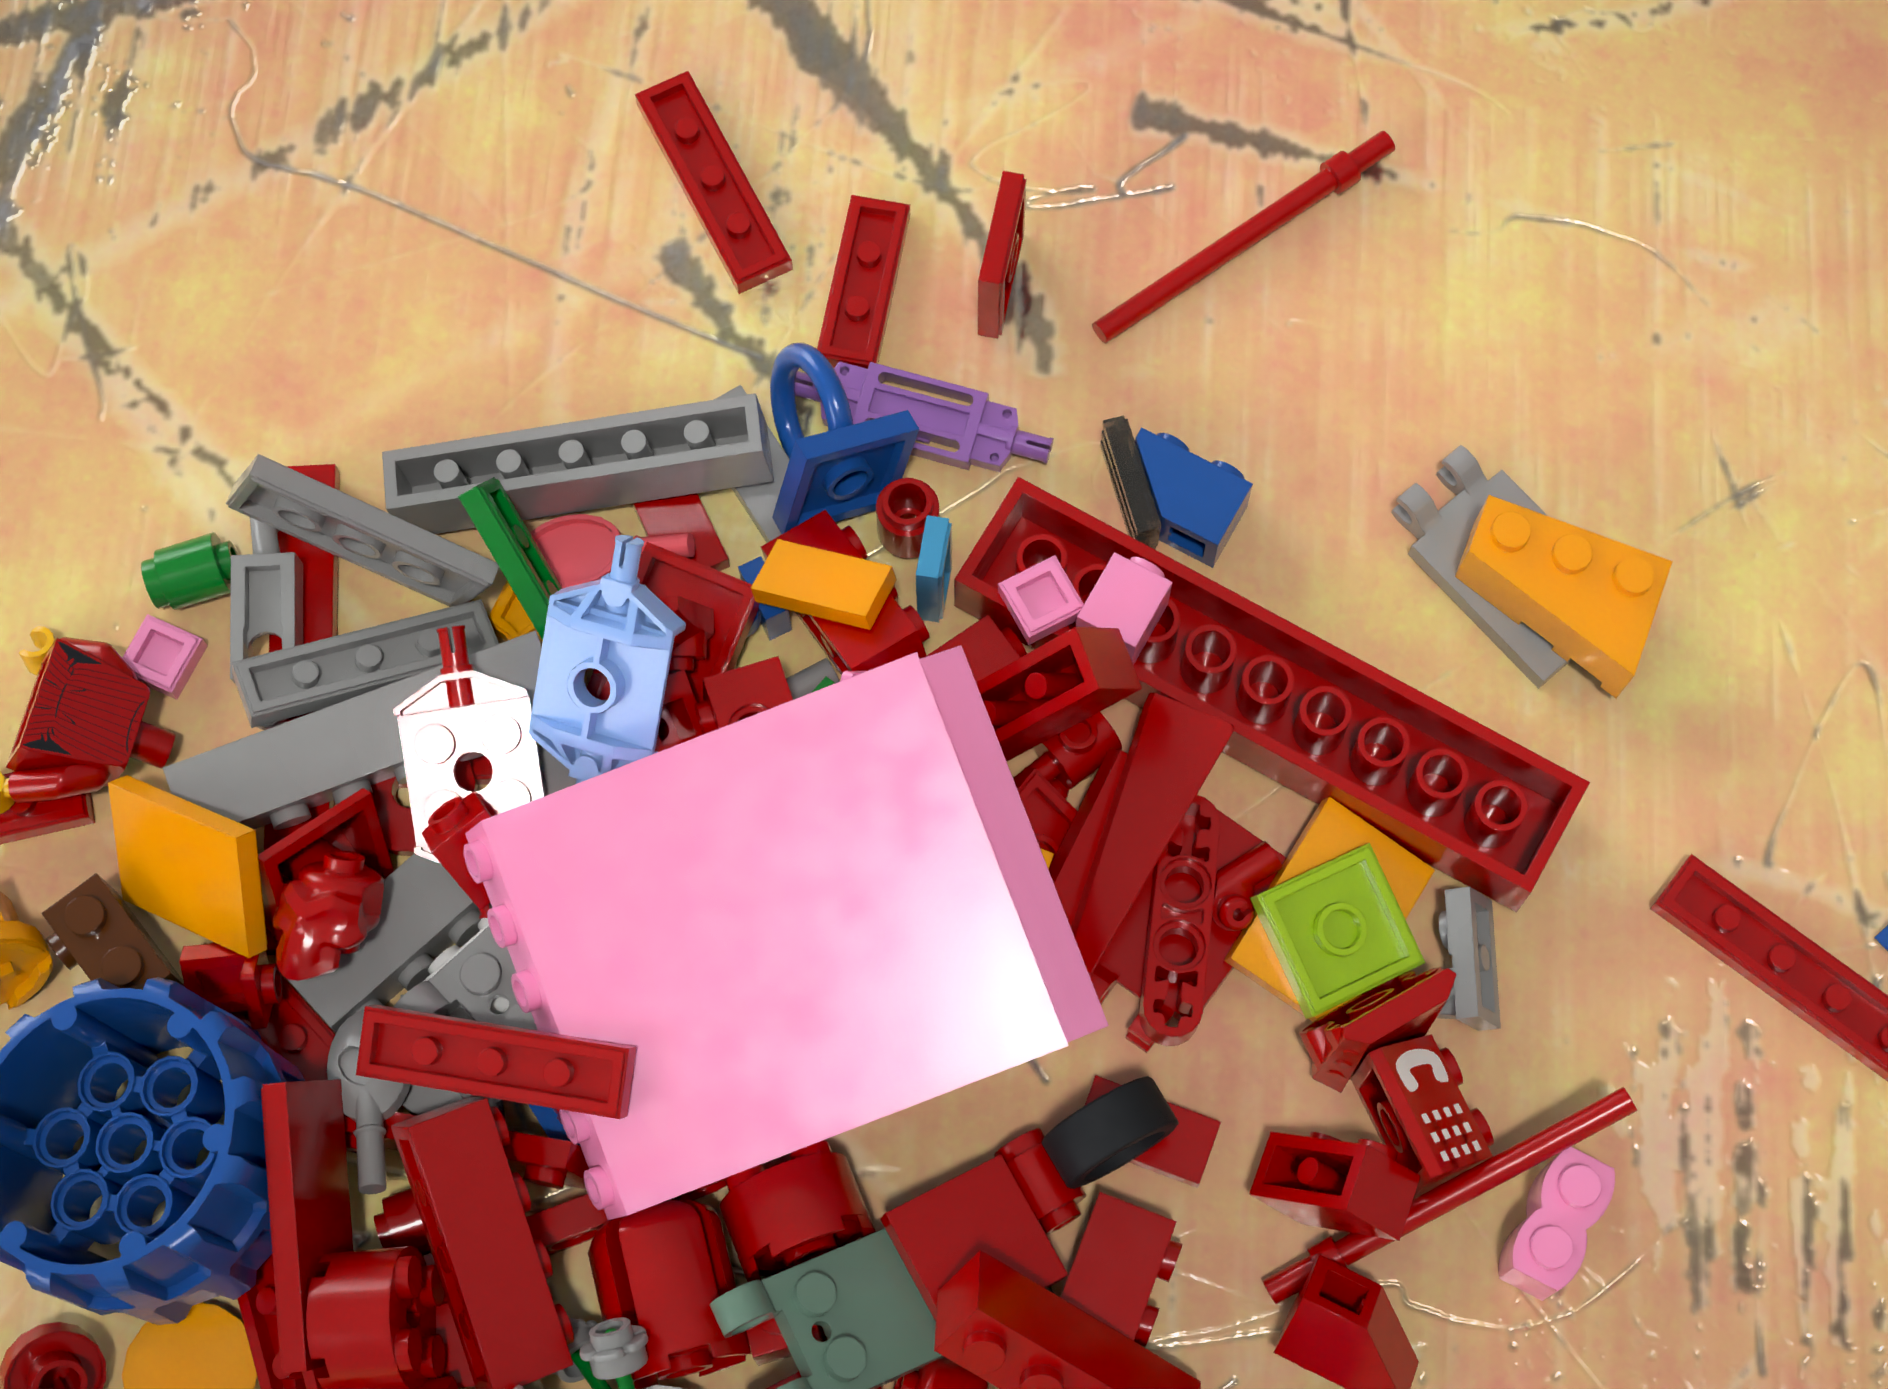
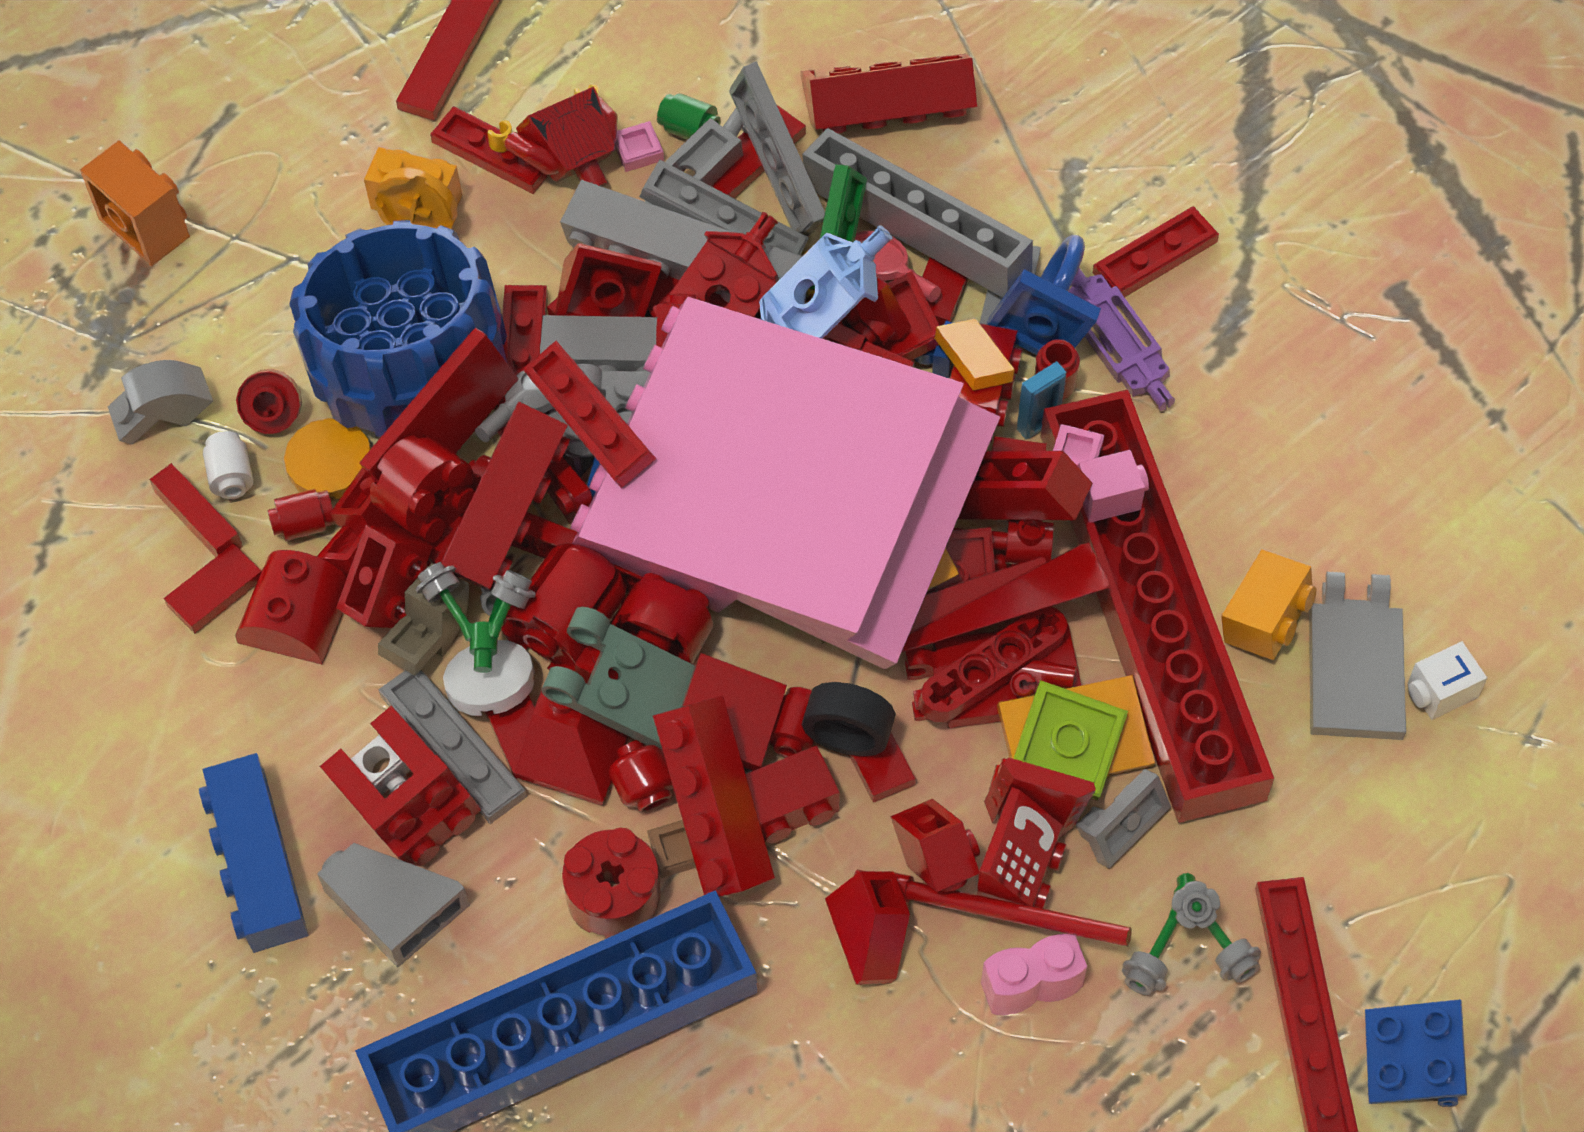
camera: 45 degrees right, 10 degrees down
reddish brown brick [41,873,185,990] -> none
light orange tile [108,775,267,958] -> none
red bracket [179,943,283,1030] -> none
red head [272,850,385,981] -> none
red tile [635,71,793,294] -> none
red tile [978,171,1027,339] -> none
red bar [1092,131,1395,343] -> none
clear smoke tile [1100,415,1161,550] -> none
blue slope [1132,427,1253,568] -> none
light orange wedge [1455,495,1673,699] -> none
none -> red wedge [800,53,977,133]
none -> light grey plant [1122,873,1261,995]
none -> light orange brick [1221,549,1317,660]
none -> white brick [1407,641,1487,720]

